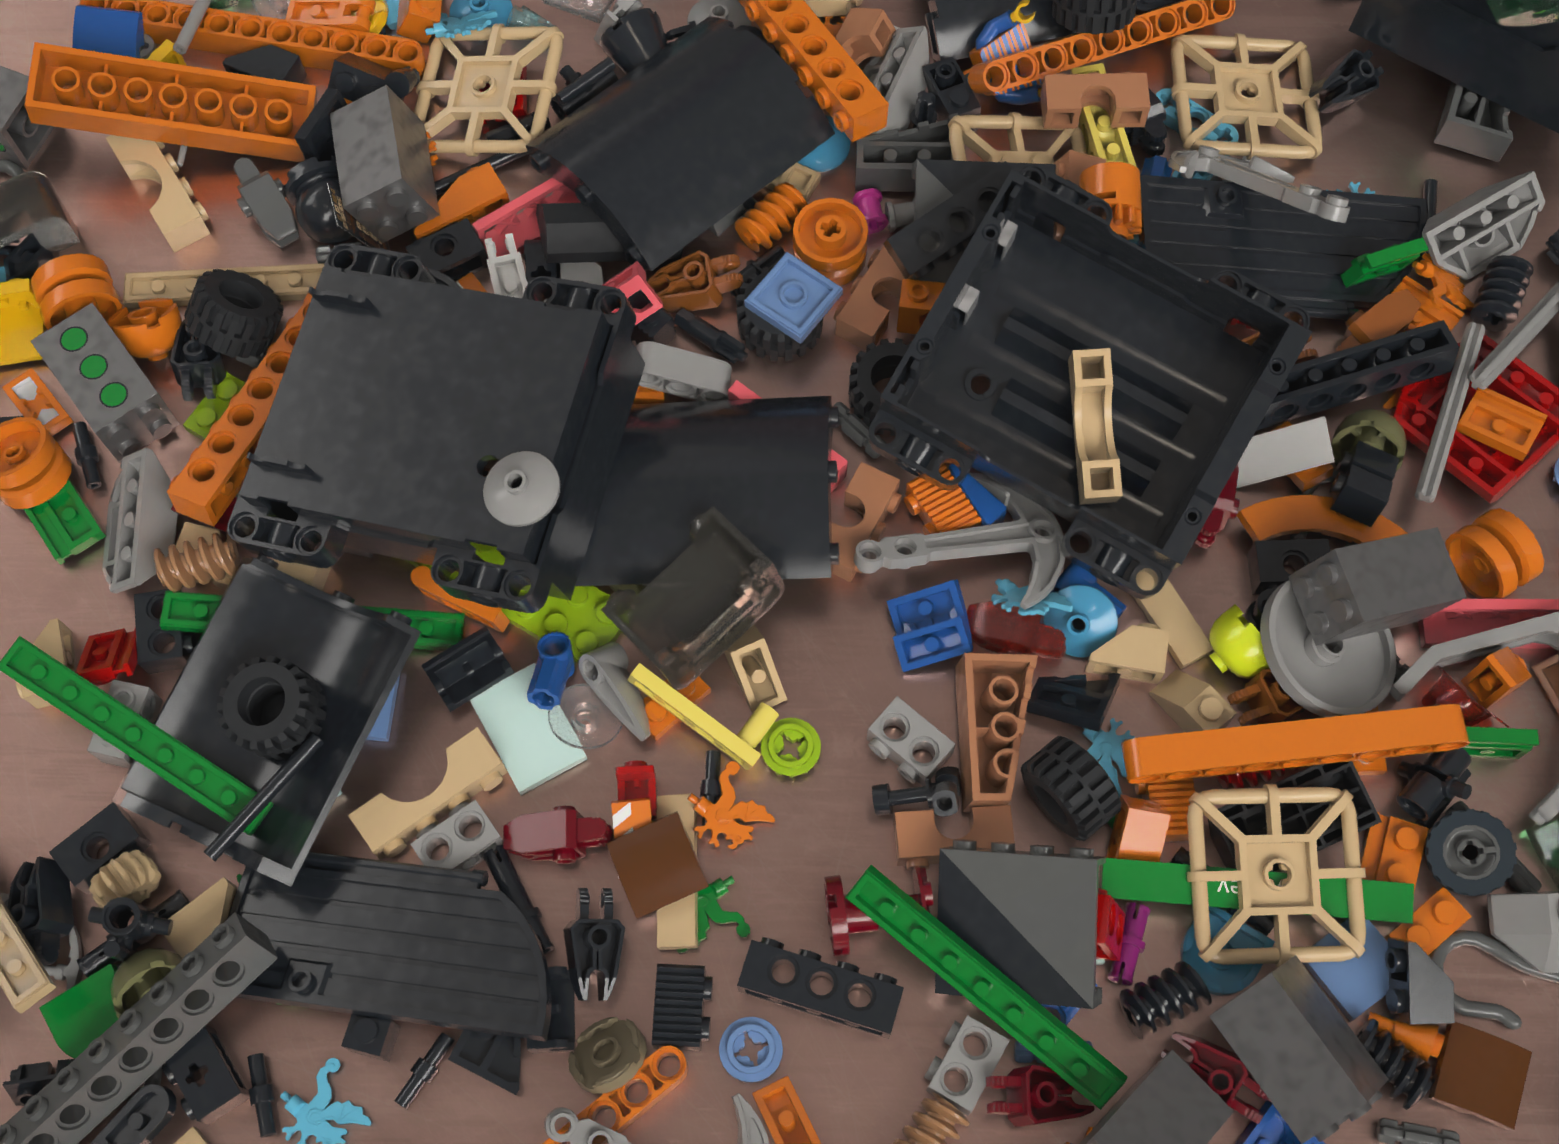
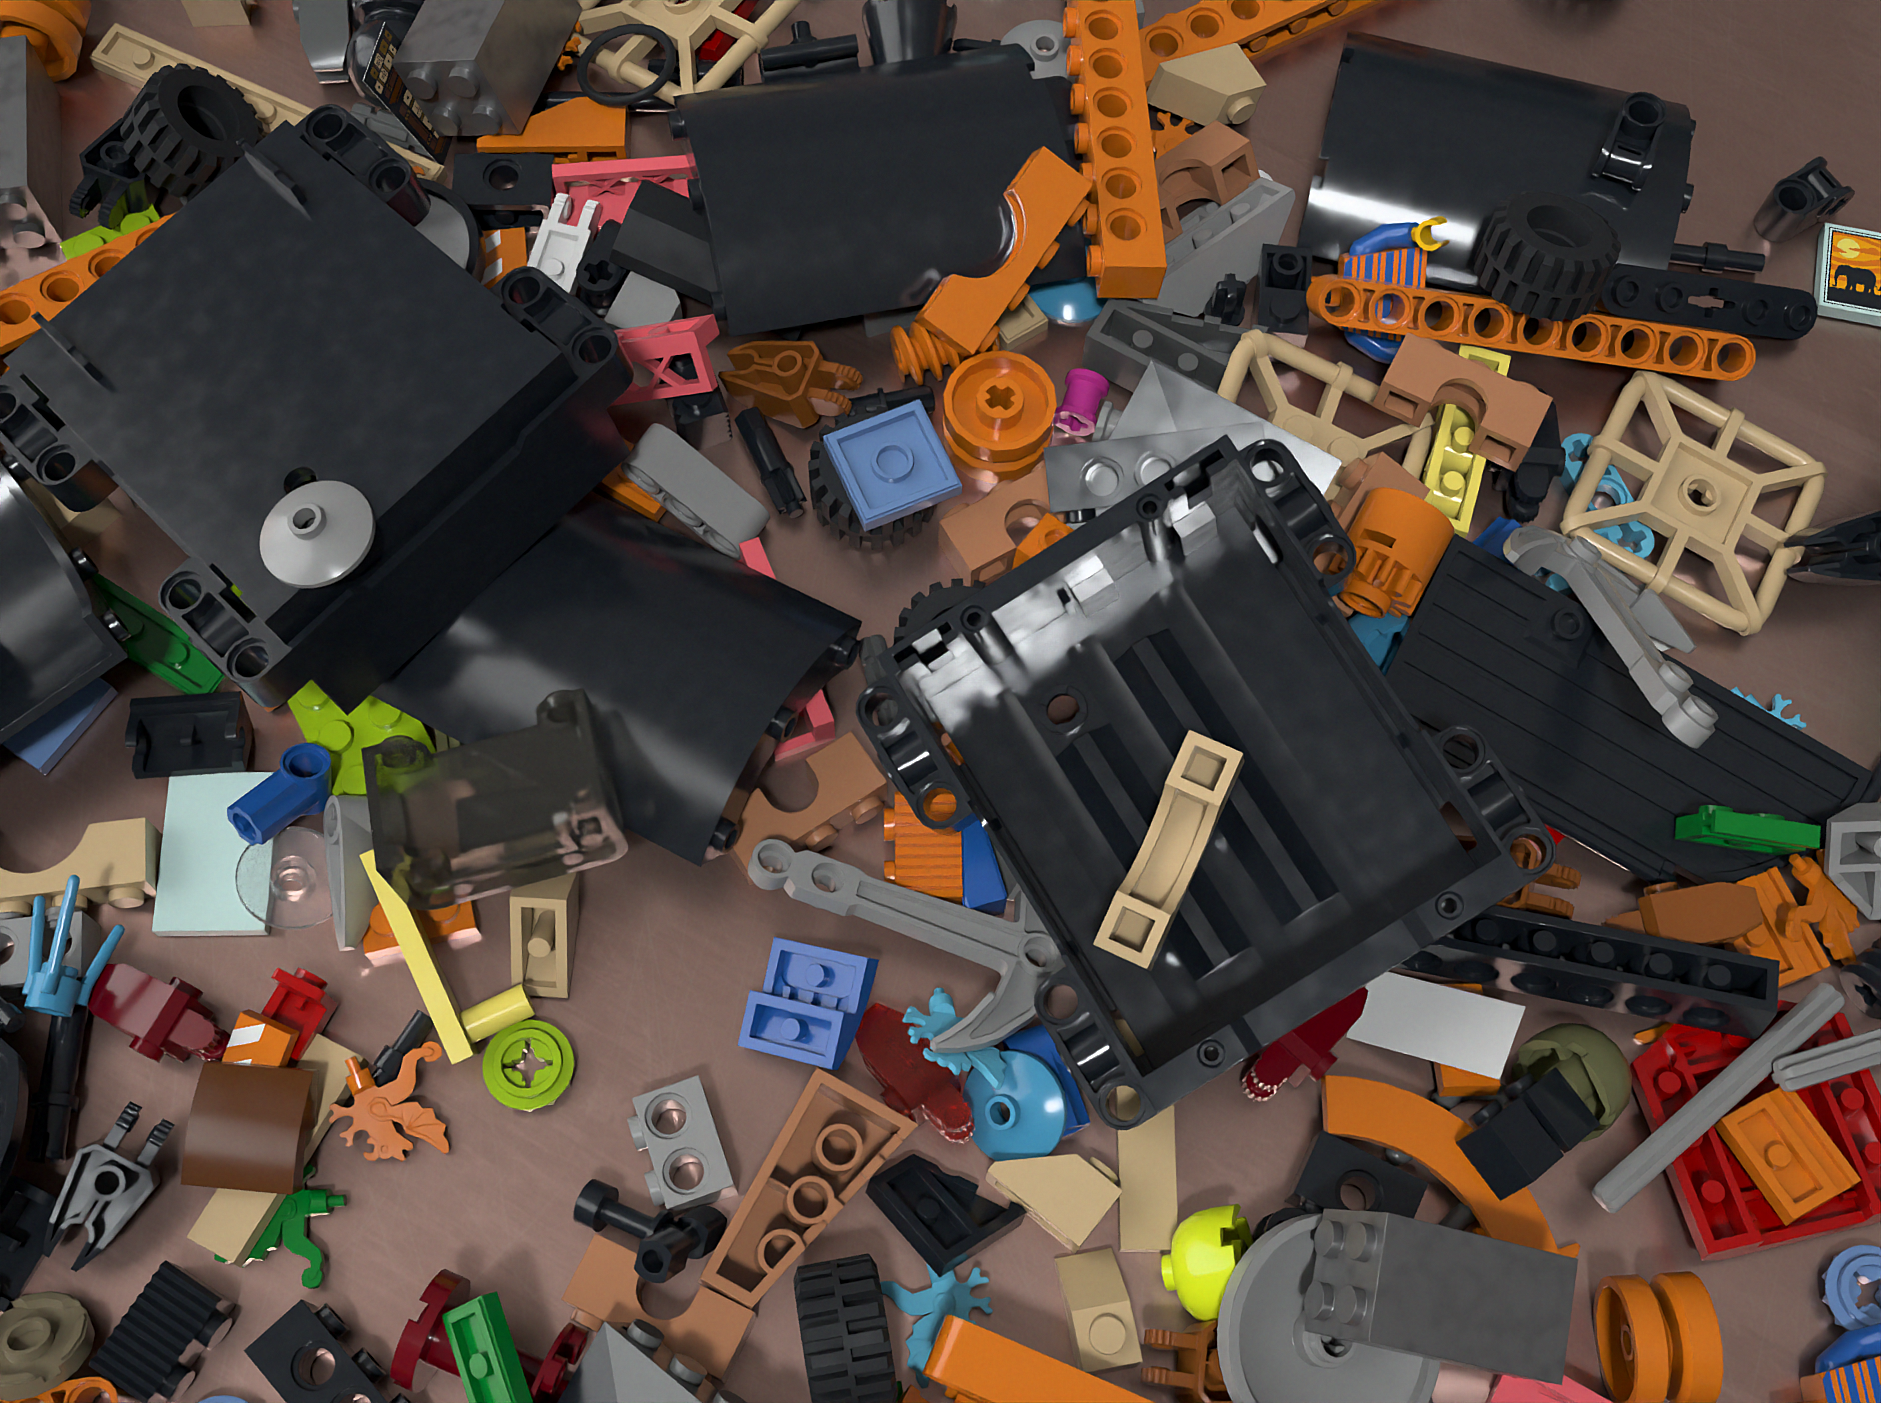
camera: 25 degrees right, 0 degrees up
orange cylinder [107,298,182,361] -> none
none -> dark azure plant [22,875,125,1017]
none -> black tyre [577,24,676,106]
none -> orange arch [914,146,1093,356]

